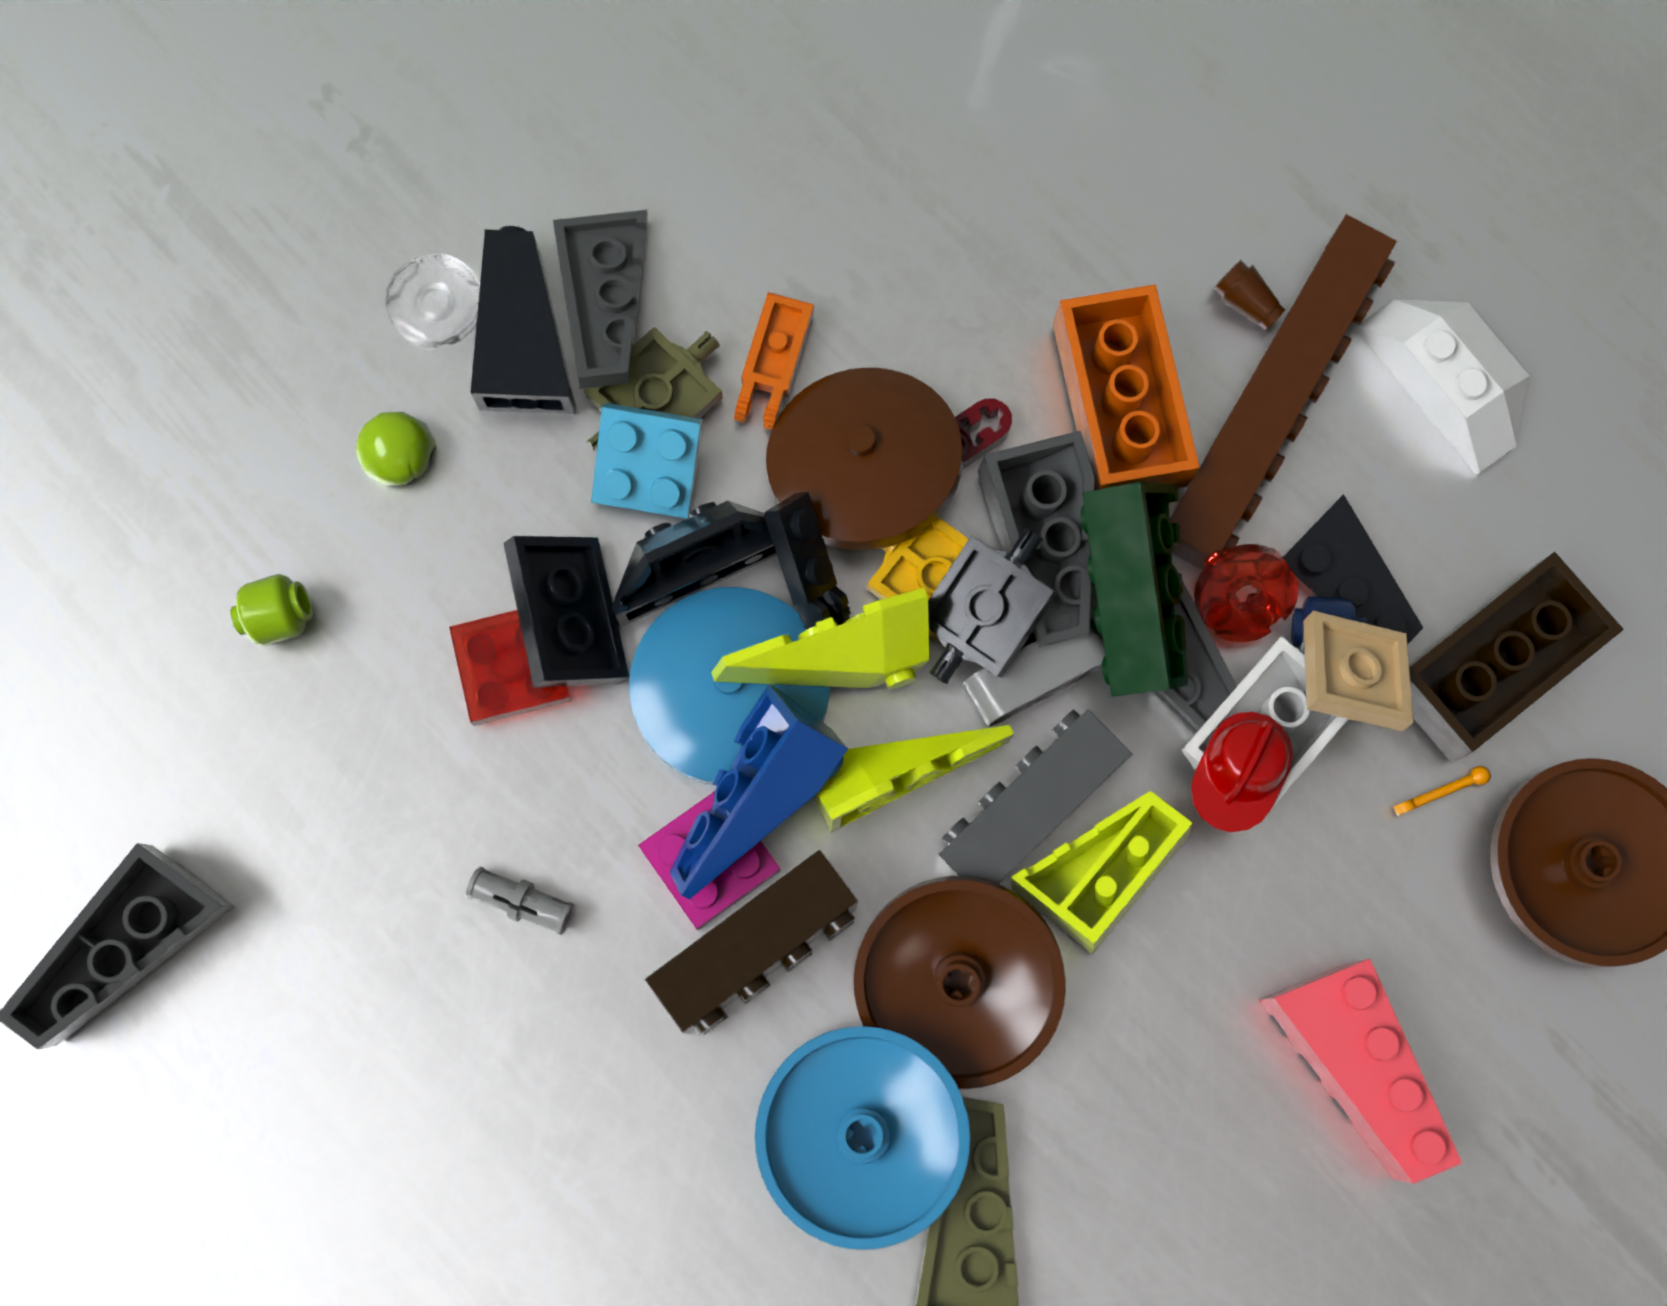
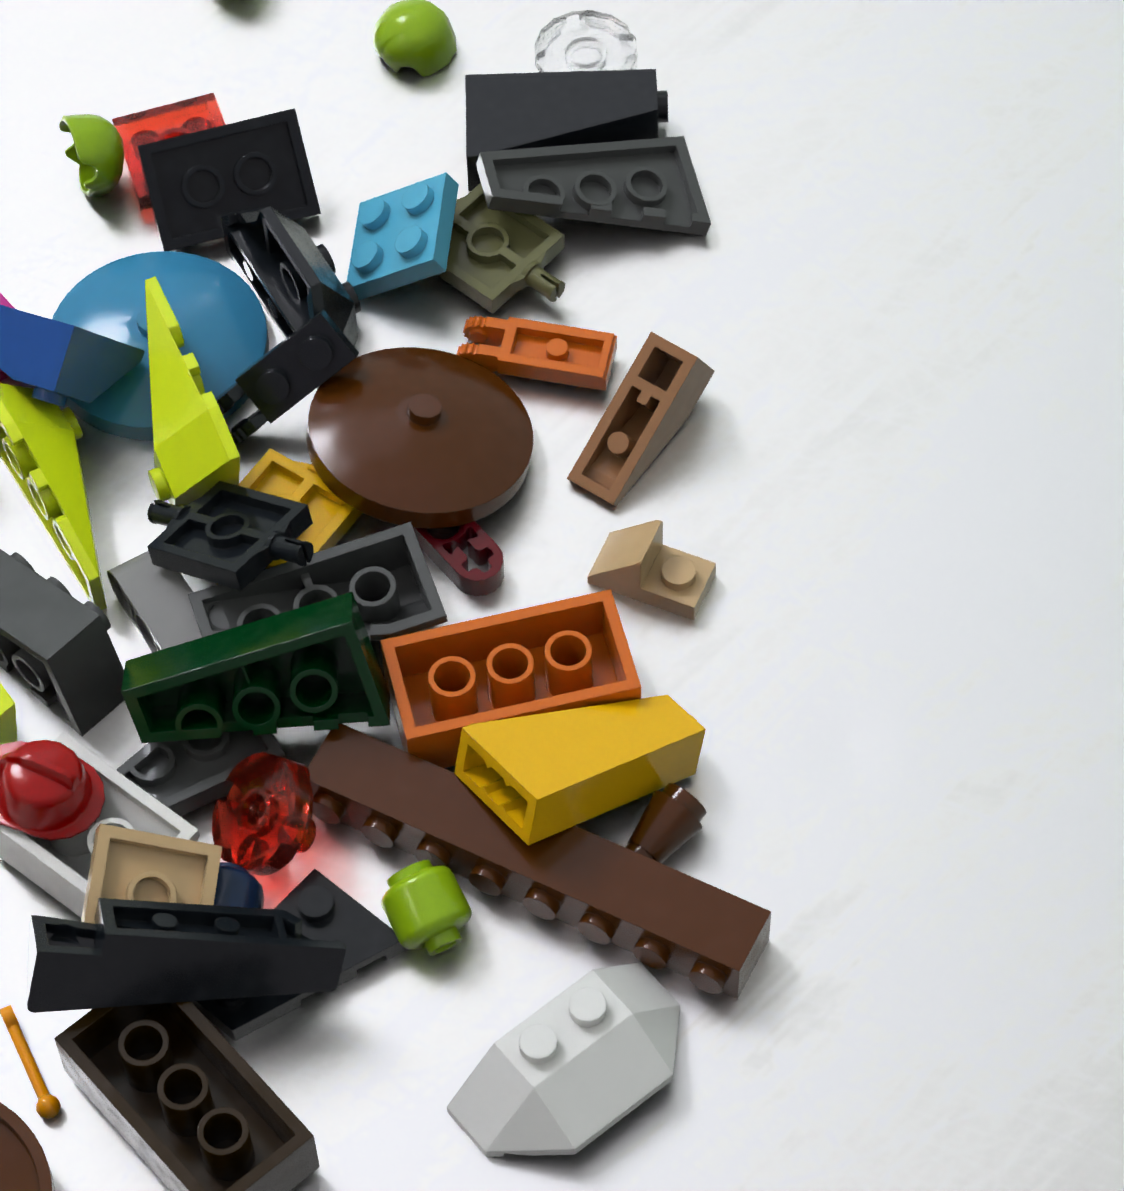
camera: 90 degrees right, 20 degrees down
none -> black wedge [26,898,346,1013]
none -> lime hair [59,114,125,197]
none -> lime head [381,859,472,956]
none -> yellow slope [454,695,706,846]
none -> medium nougat slope [567,332,715,507]
none -> tan slope [587,520,716,620]

